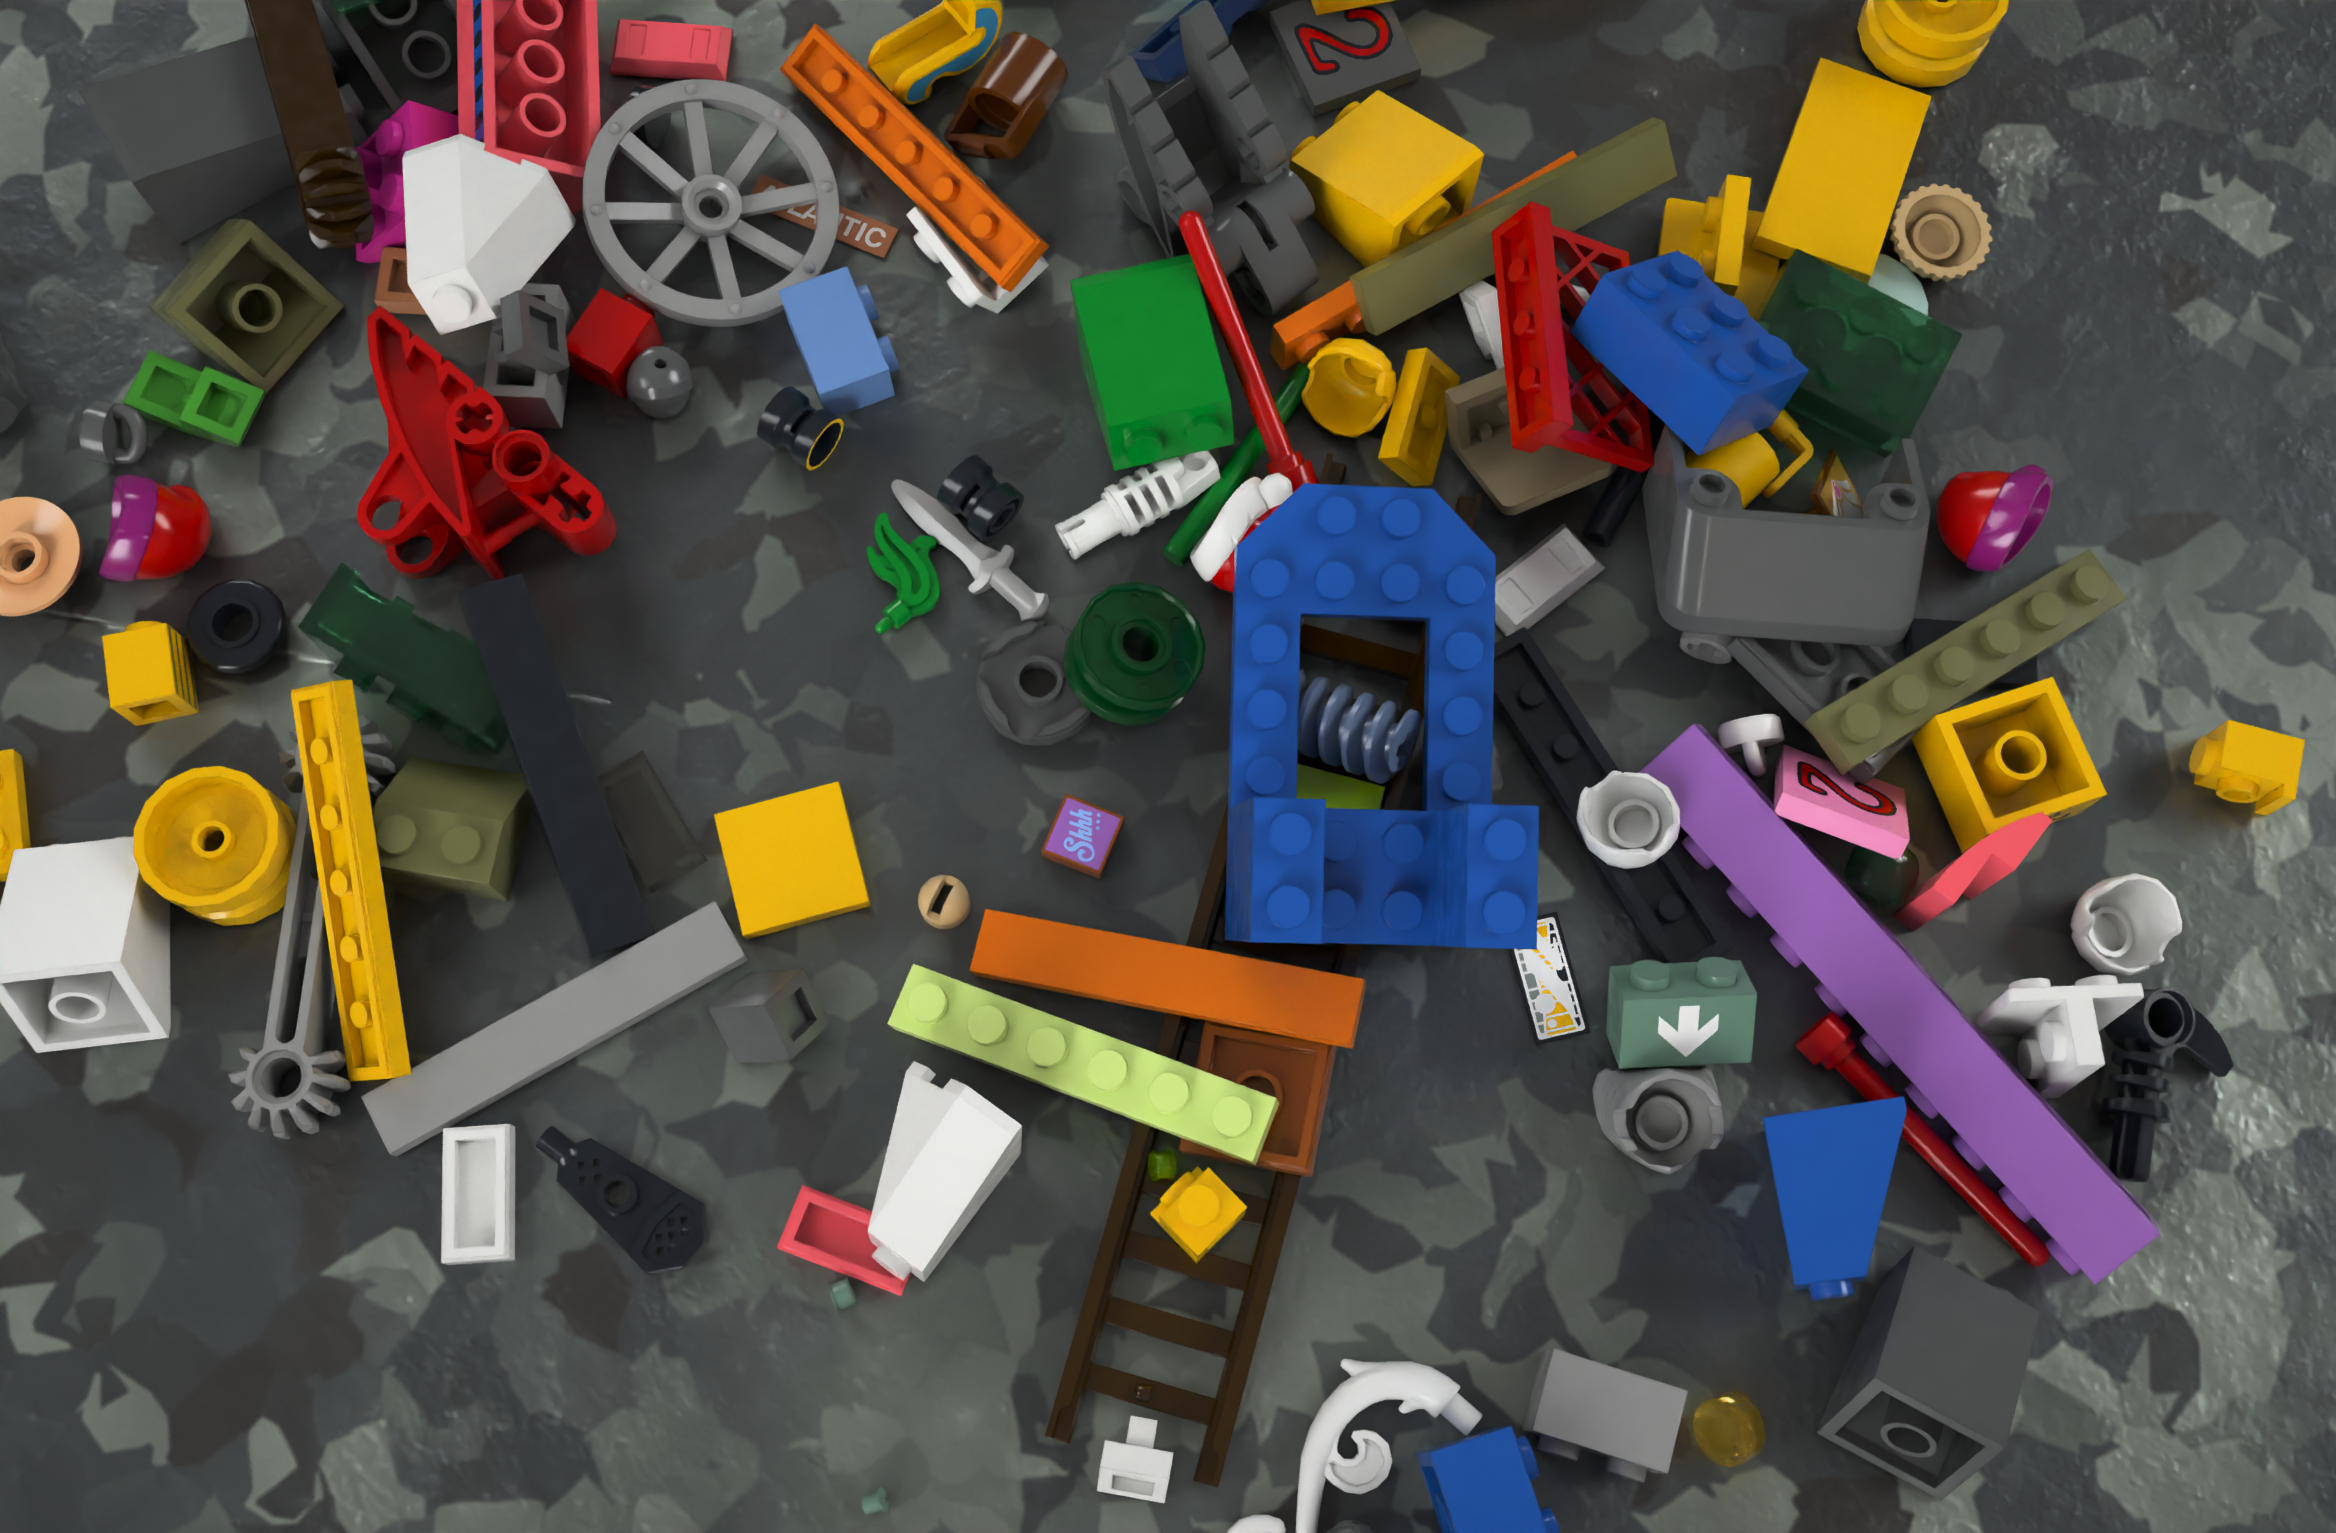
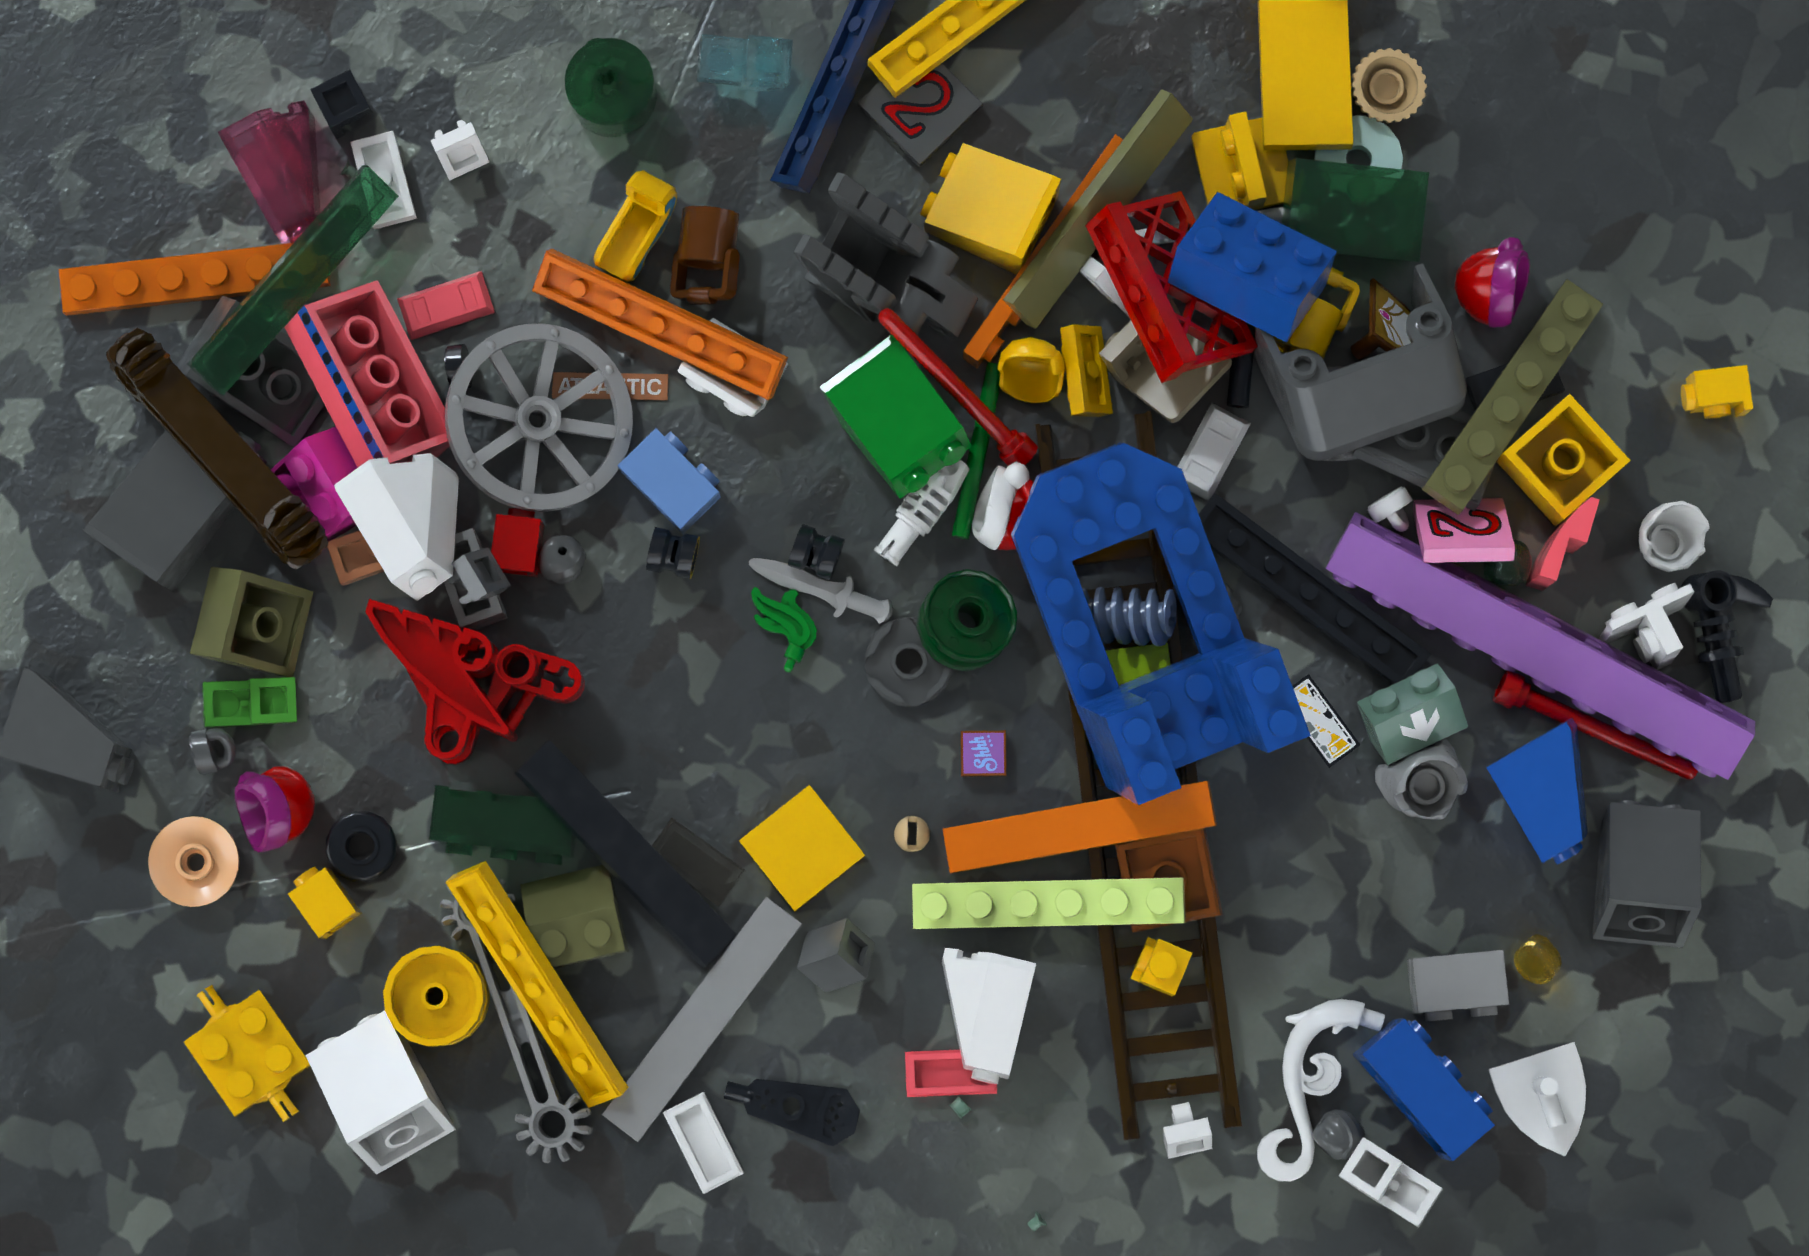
camera: 20 degrees left, 10 degrees up
clear neon green piece [1148,1149,1176,1181] -> none
white hair [1576,770,1680,869] -> none

